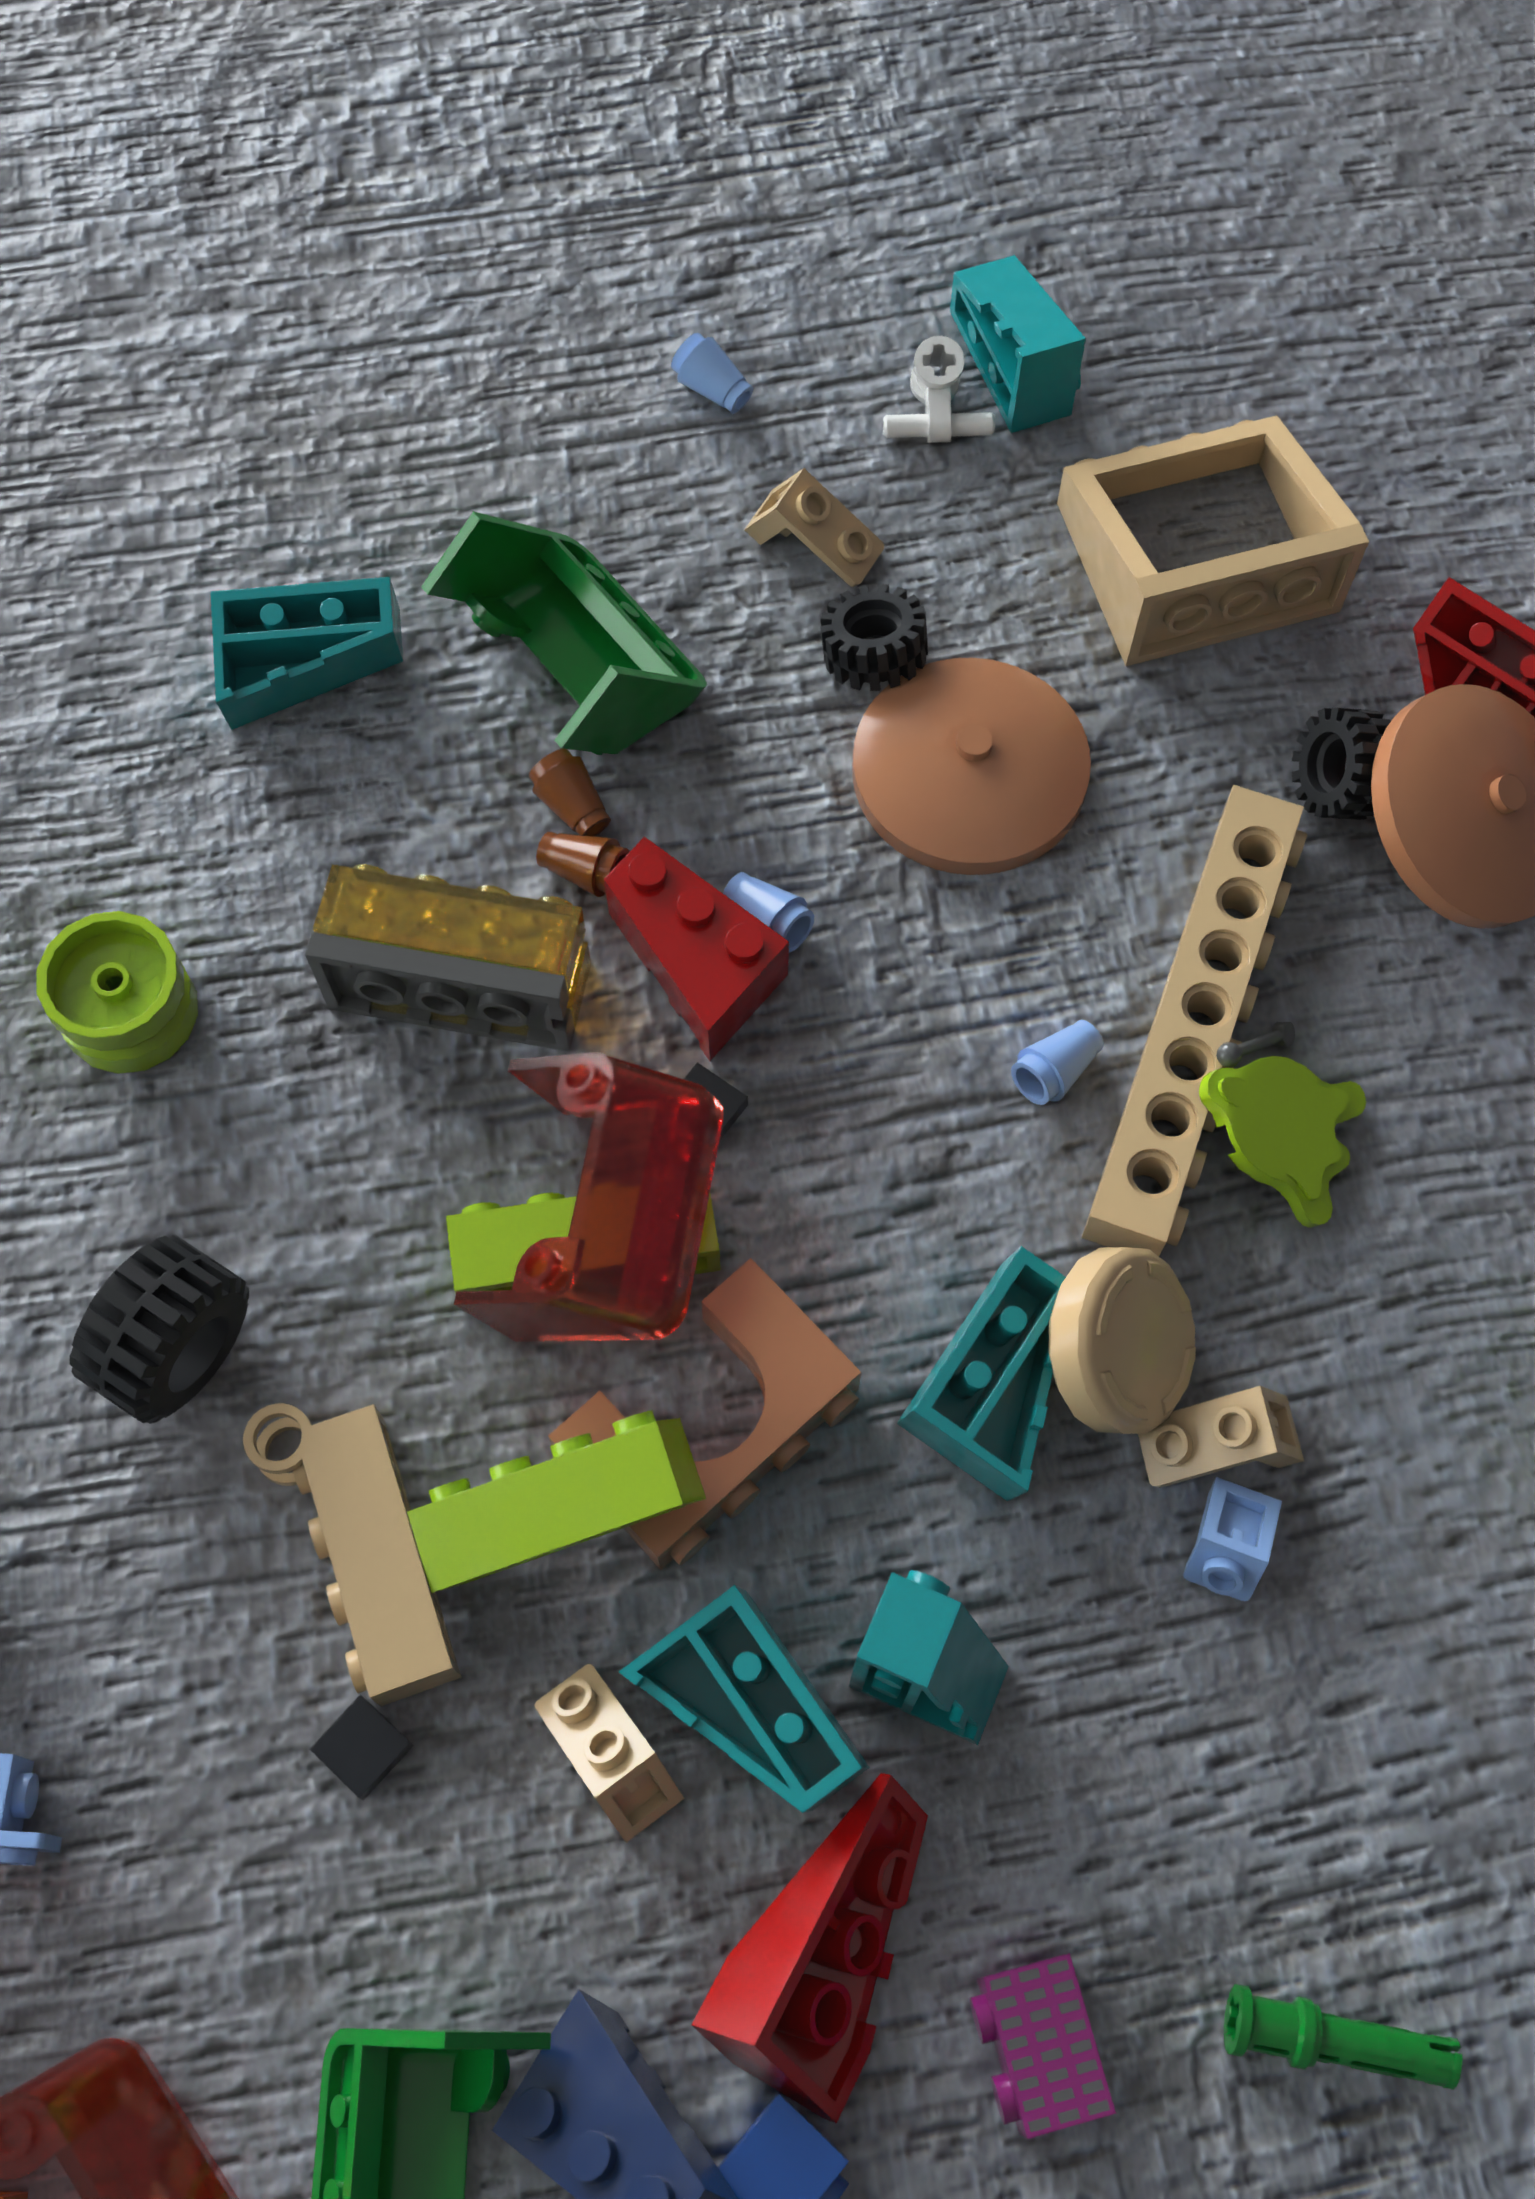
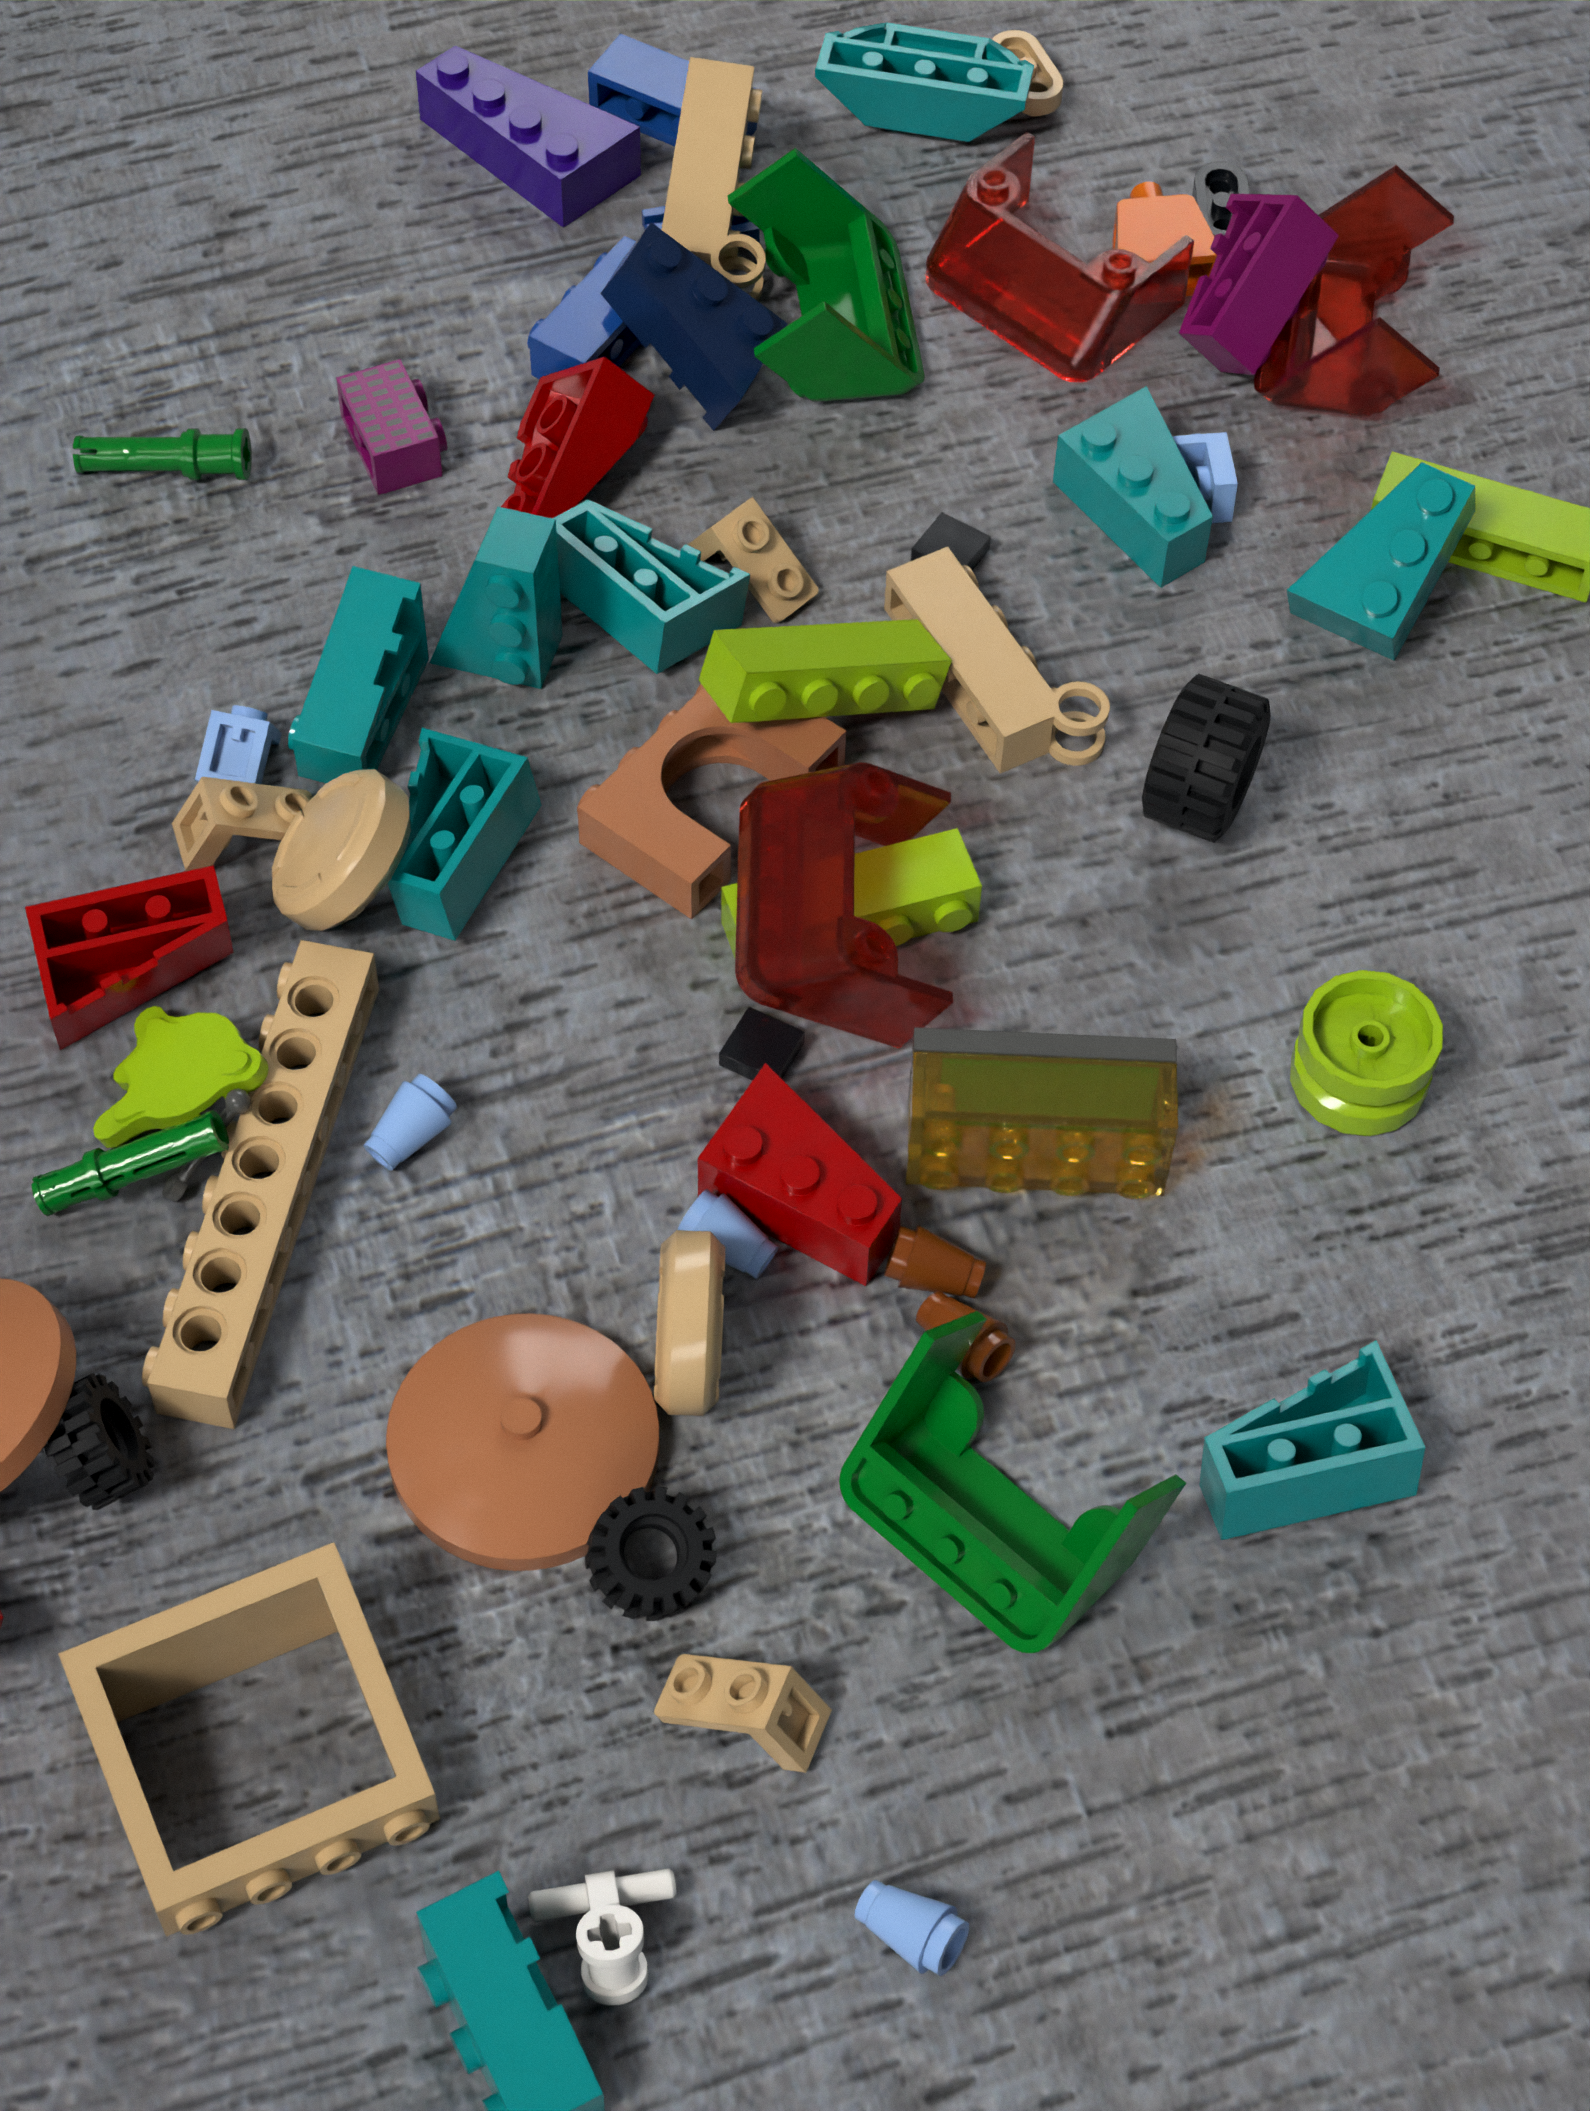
camera: 170 degrees right, 10 degrees down
none -> red wedge [25,865,234,1050]
none -> green pin [32,1110,229,1216]
none -> teal wedge [288,566,429,783]
none -> tan piece [654,1230,725,1416]
none -> teal wedge [1053,386,1213,588]

